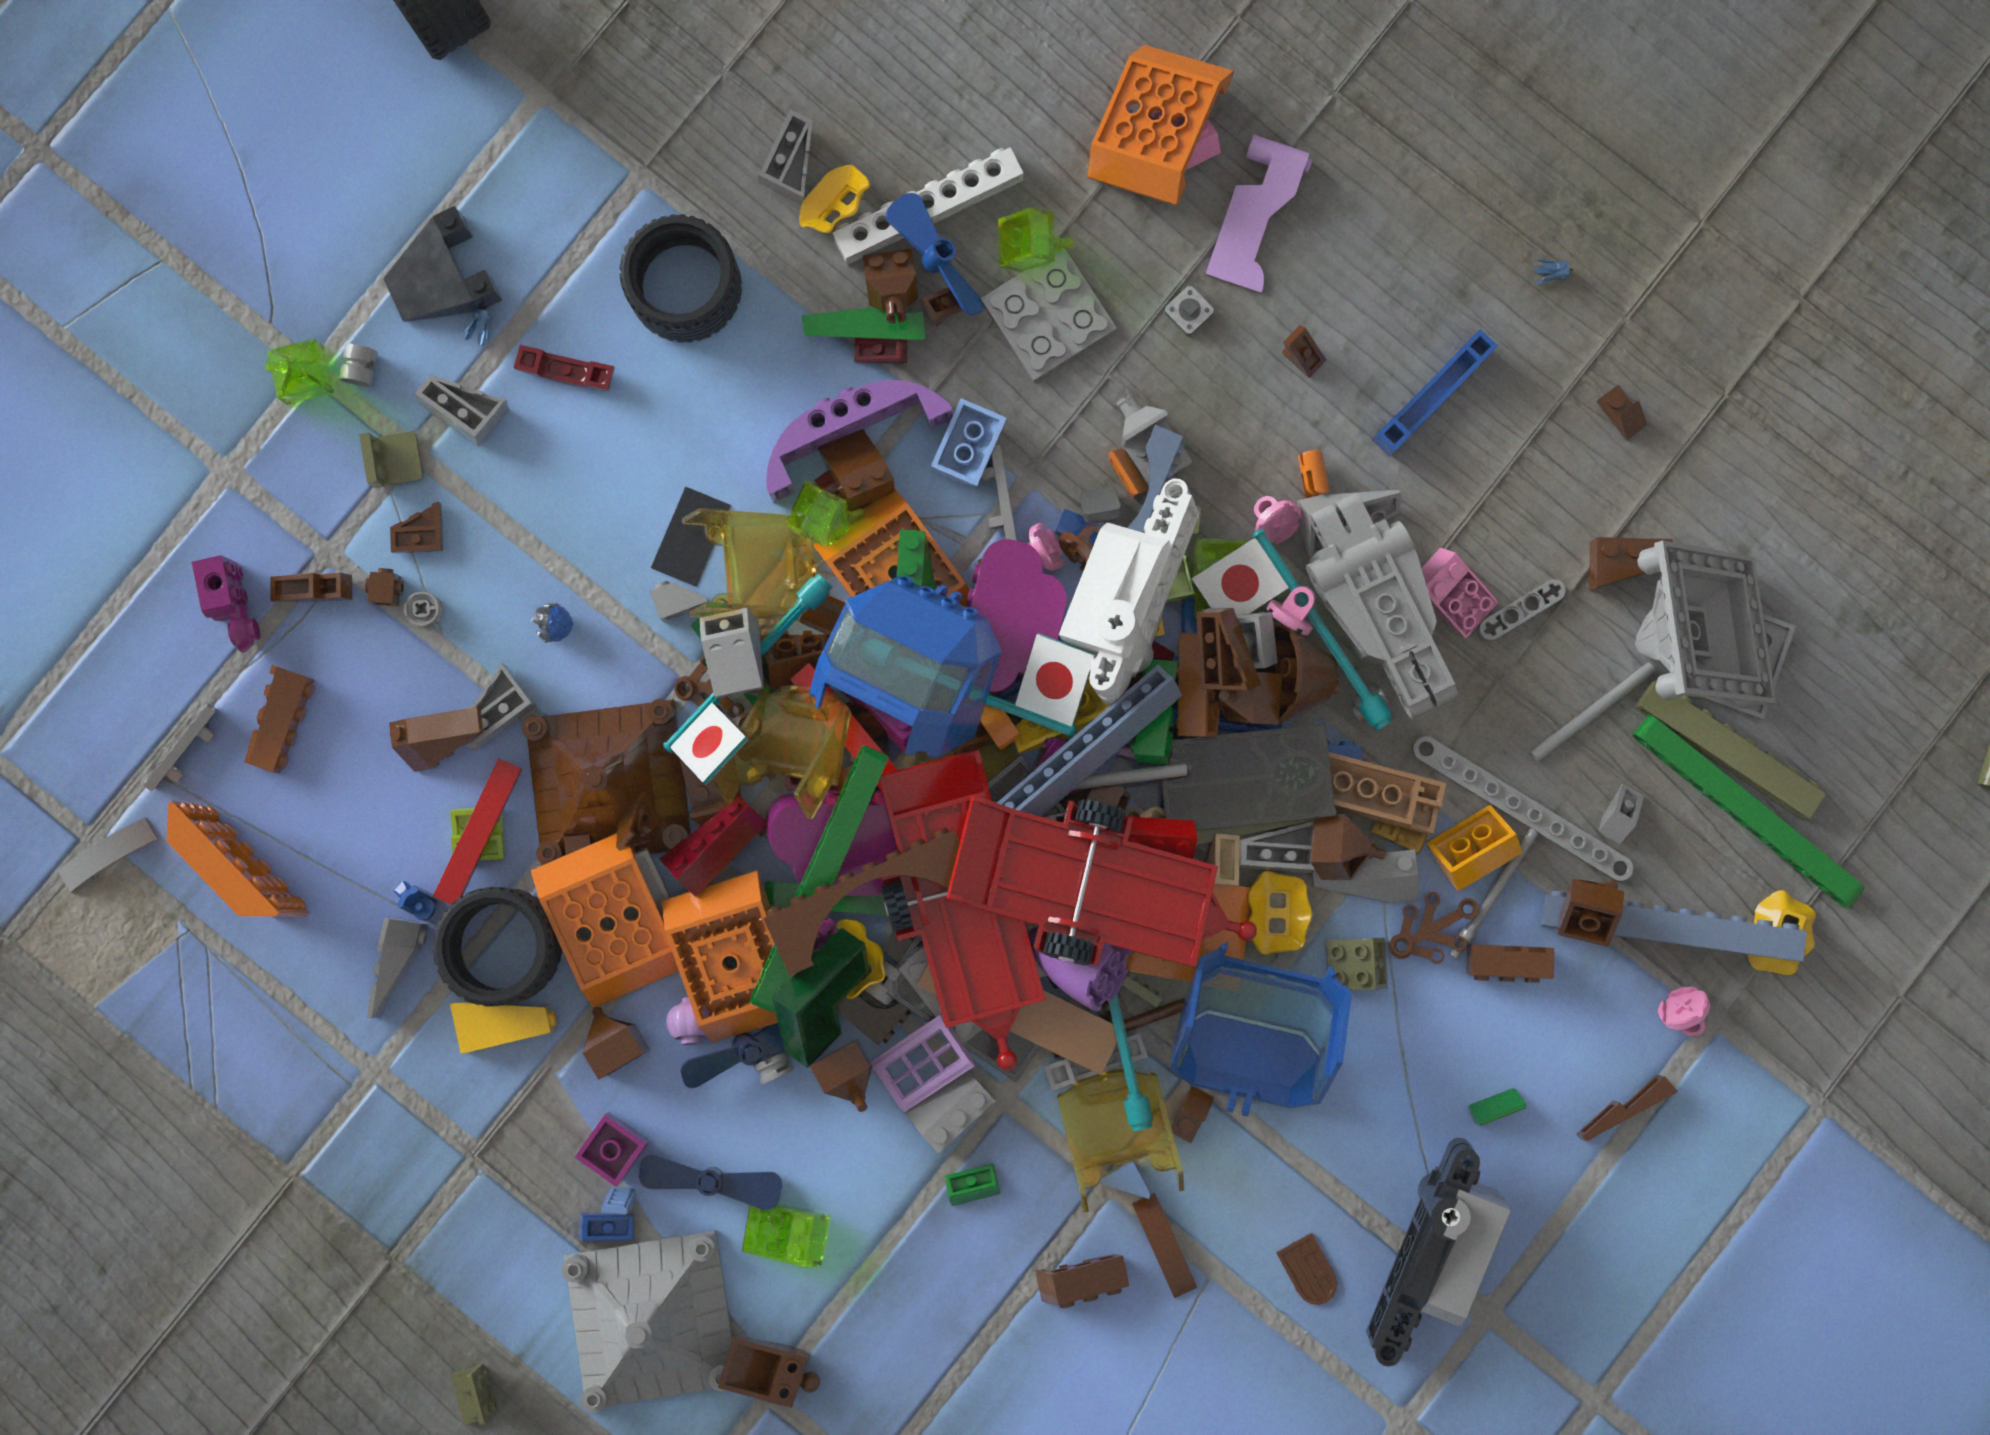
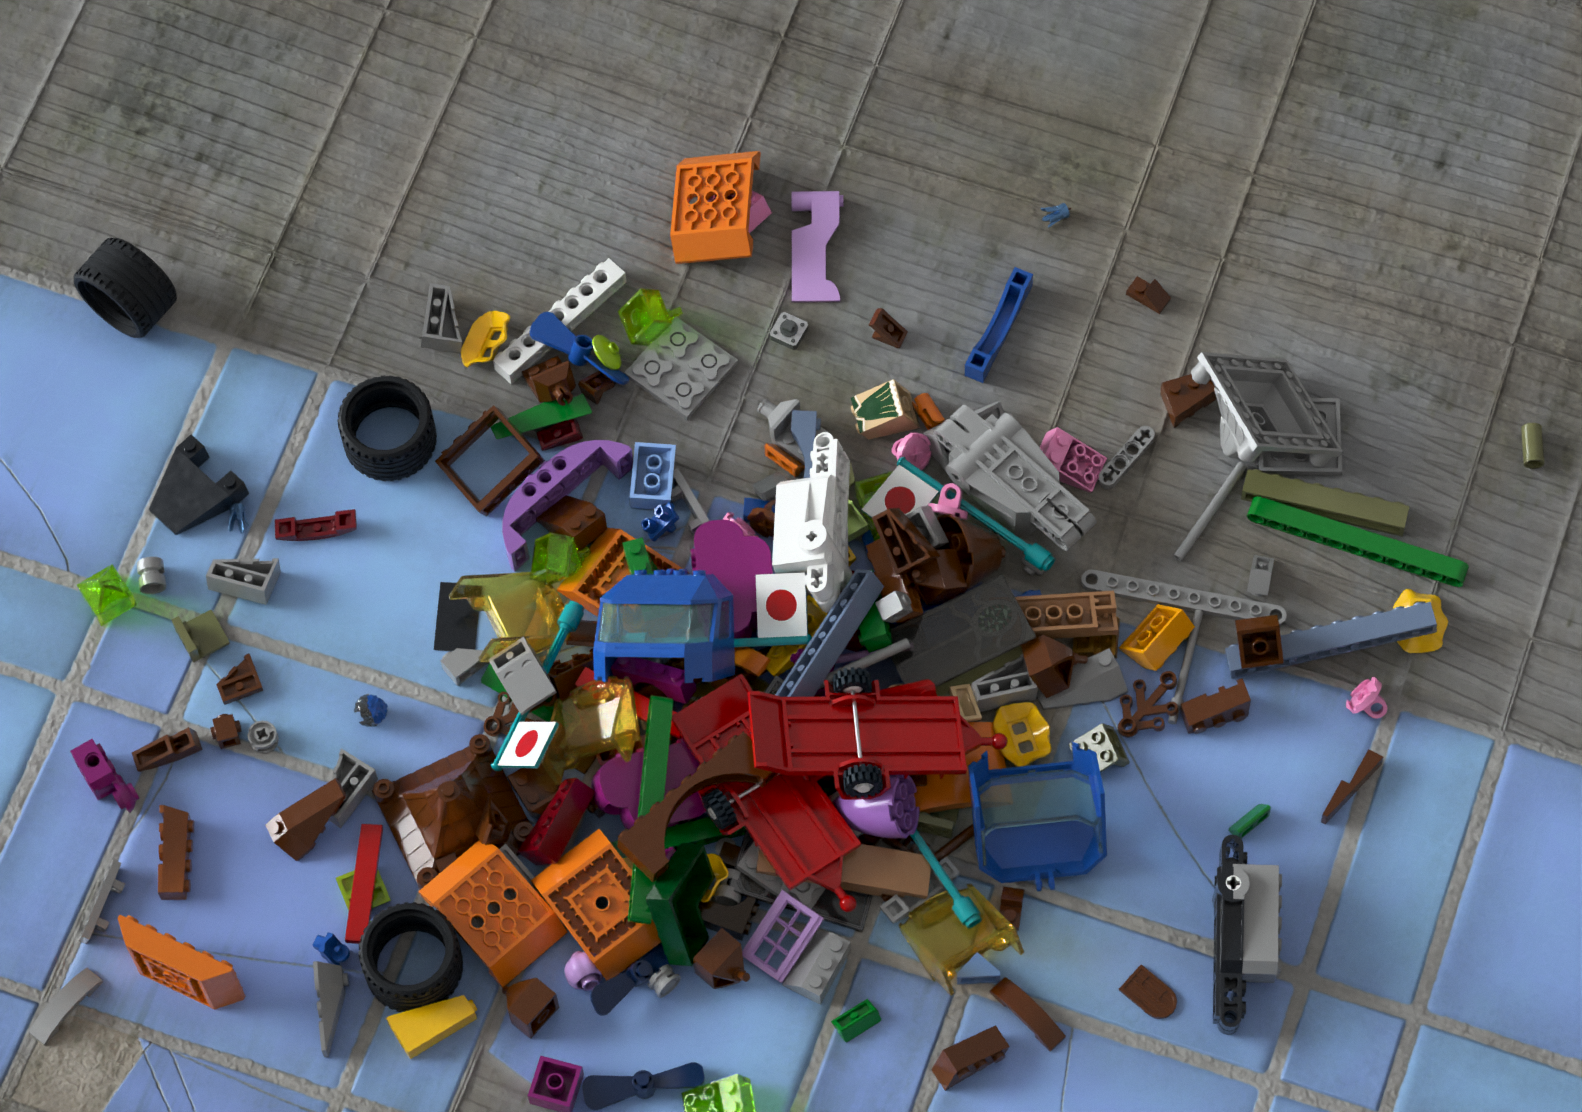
camera: 15 degrees left, 20 degrees down
none -> reddish brown window [435,405,545,517]
none -> lime dish [592,335,622,371]
none -> blue hips [641,502,680,542]
none -> slope [851,379,920,440]
none -> light grey brick [875,591,913,623]

